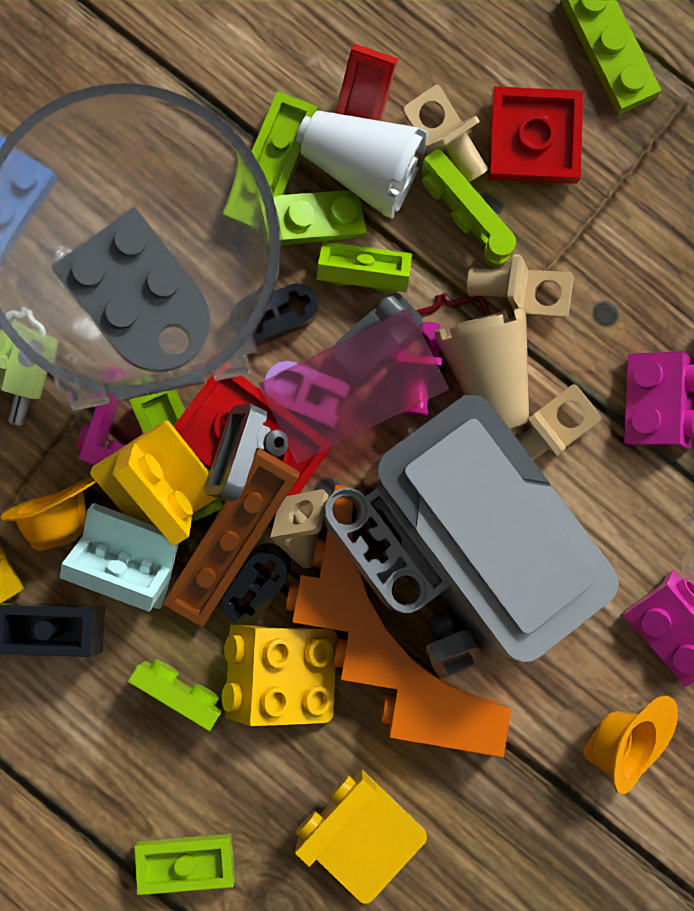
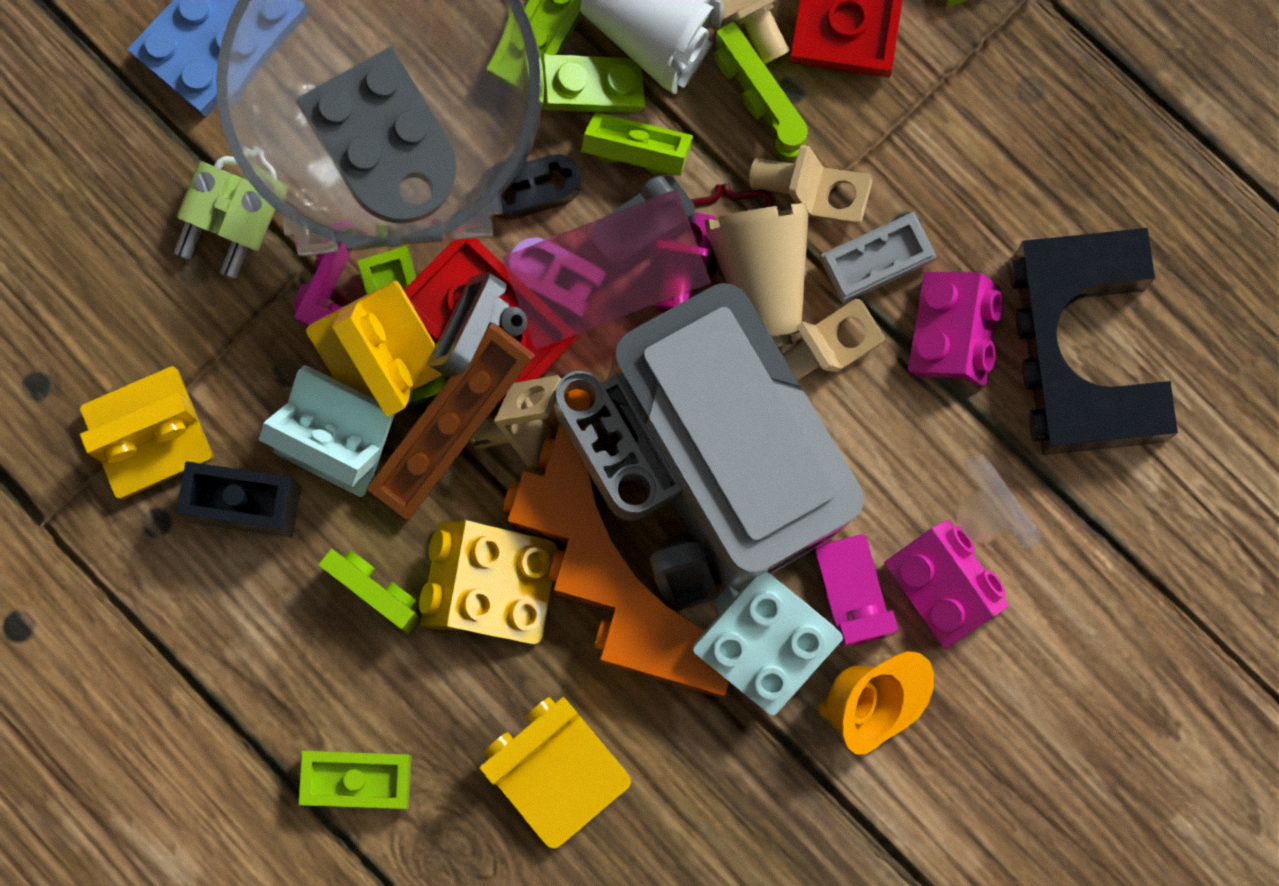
camera: 15 degrees right, 5 degrees down
light orange piece [0,476,96,551] -> none
black beam [222,543,291,625] -> none
none -> light aqua bracket [693,571,843,715]
none -> dark pink bracket [815,534,898,650]
none -> light grey plate [820,212,937,304]

